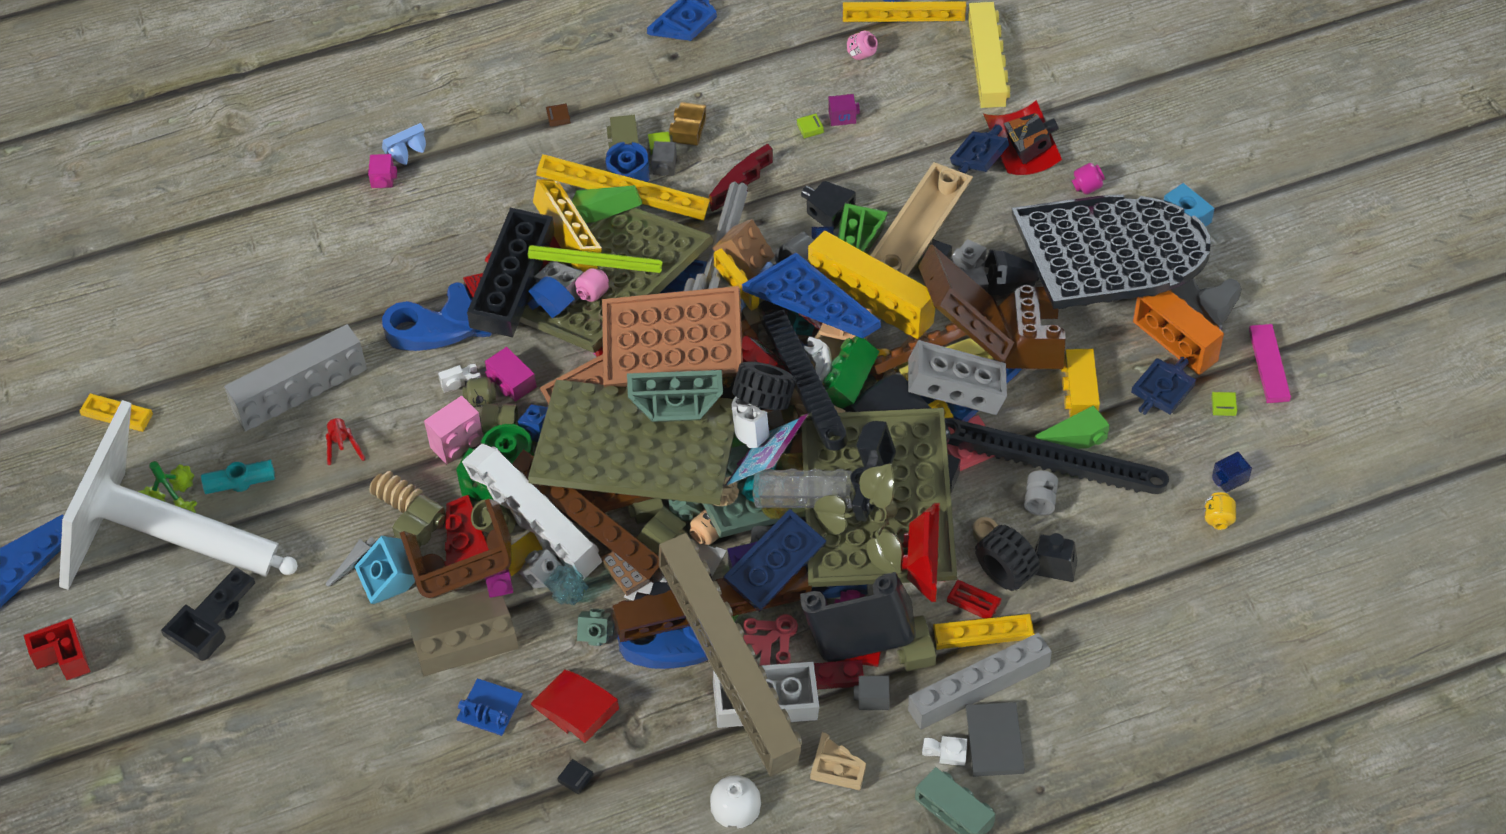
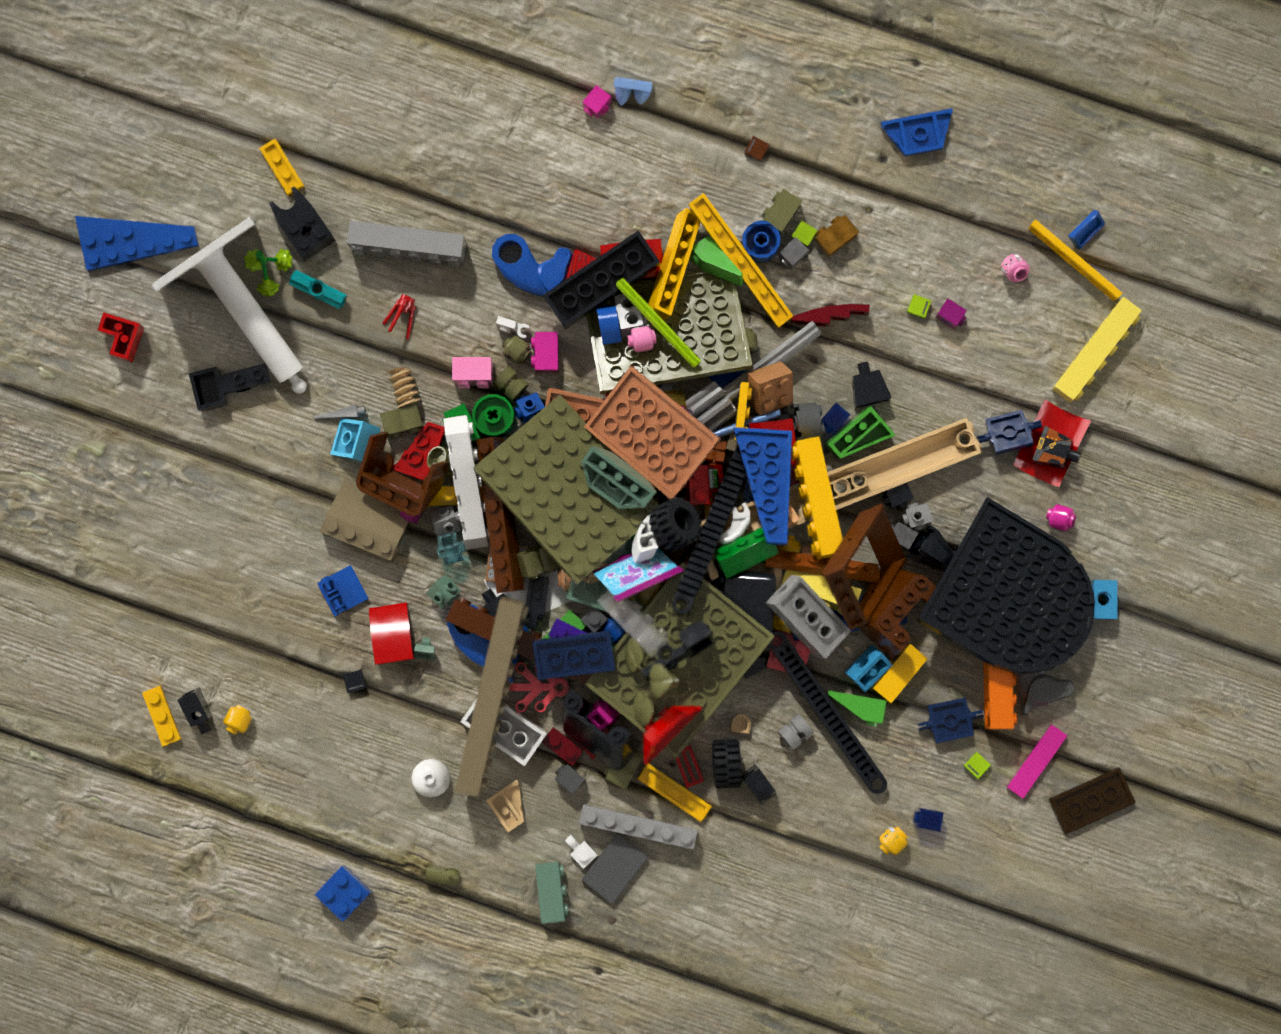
camera: 40 degrees right, 30 degrees up
none -> black brick [269,187,336,262]
none -> sand green tile [414,637,435,661]
none -> dark azure brick [845,645,892,692]
none -> dark brown tile [1048,767,1136,835]

